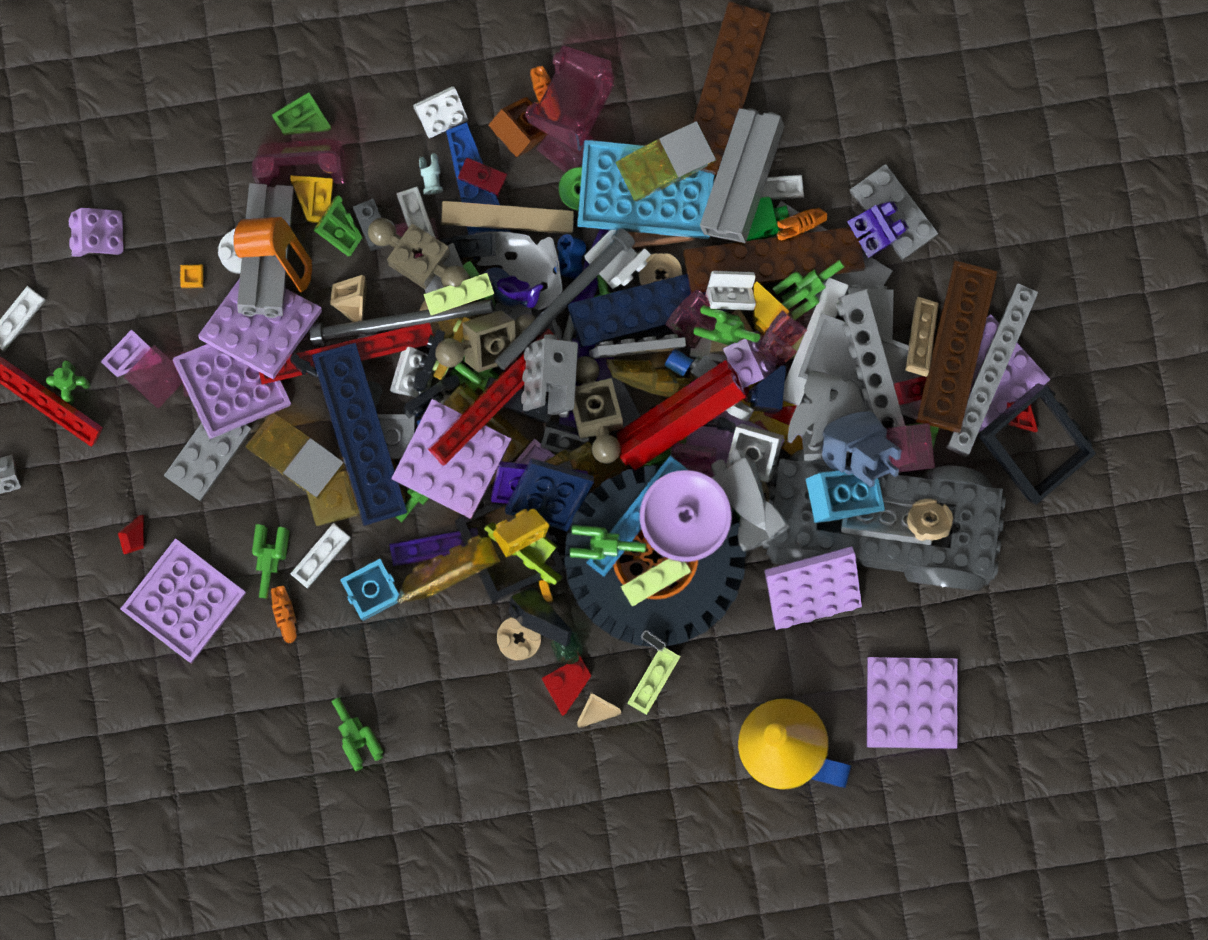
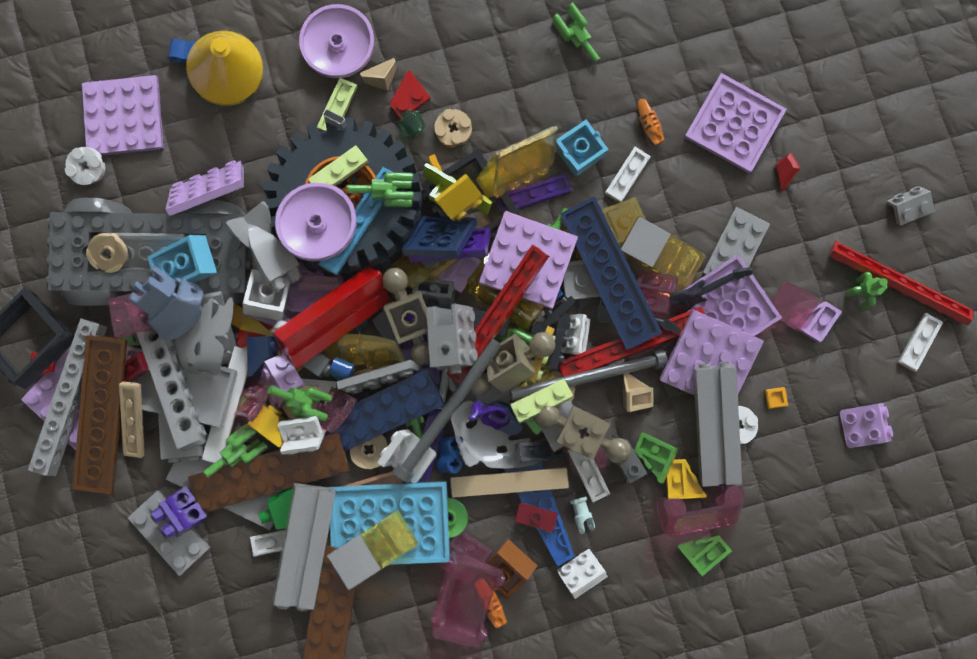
camera: 170 degrees right, 0 degrees up
orange piece [233,217,312,292] -> none
bright green plant [252,524,290,599] -> none
black slope [509,586,572,646] -> none
orange hinge [777,208,827,240] -> none
none -> white plate [65,147,105,185]
none -> lavender dish [299,4,375,78]
none -> clear pink slope [637,270,678,316]
none -> black piece [669,267,753,315]

